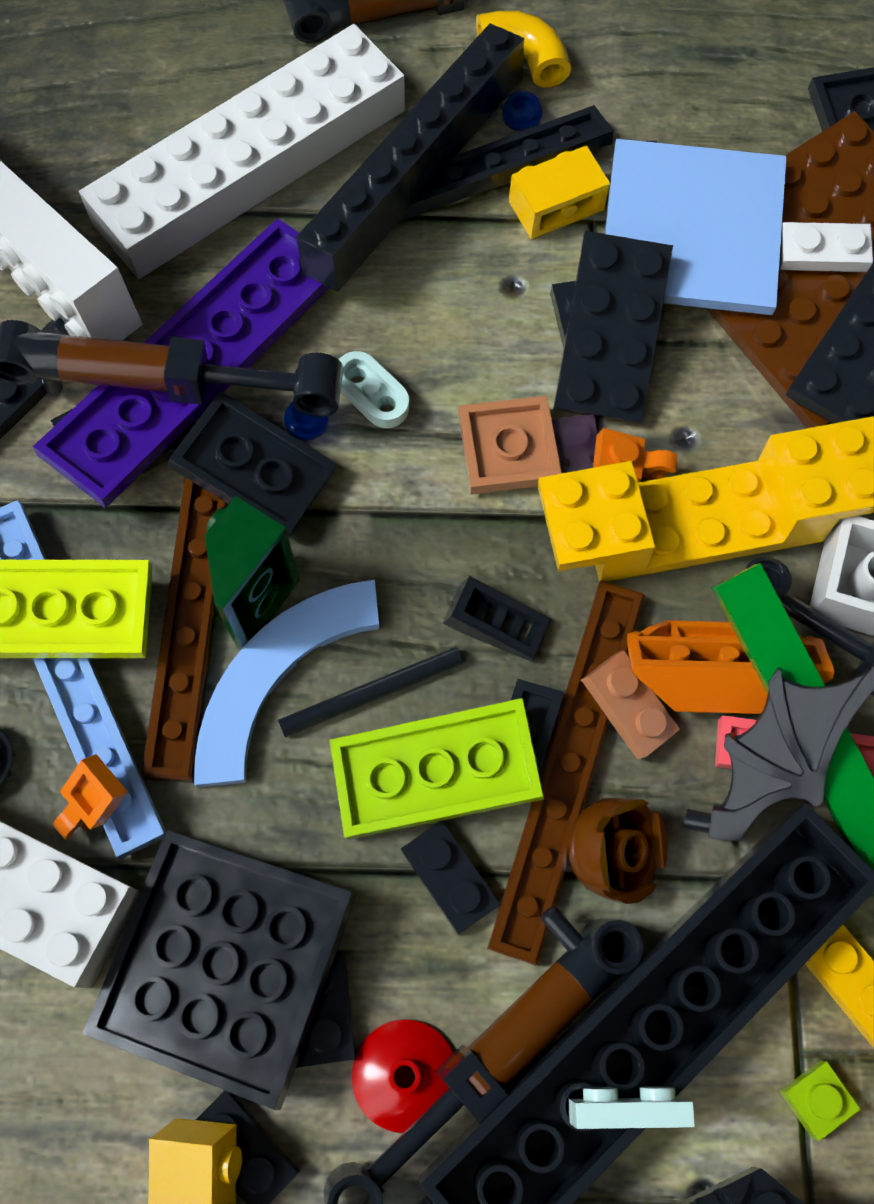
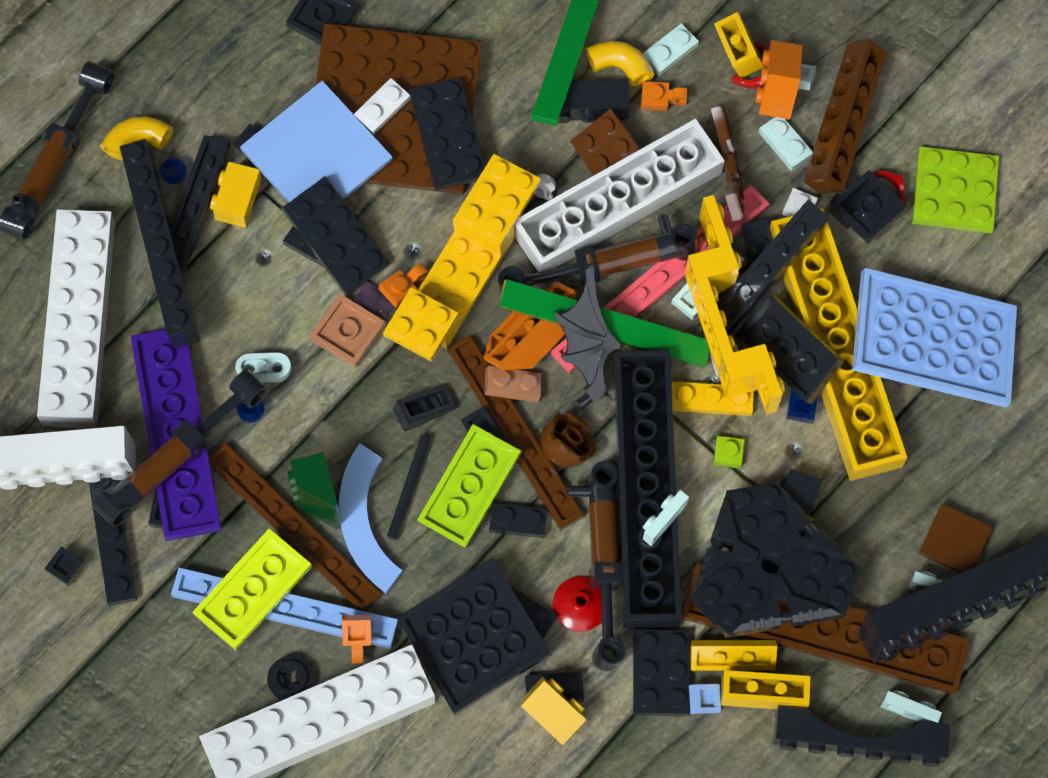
camera: 50 degrees left, 0 degrees up
black plate [168,391,337,538] -> none

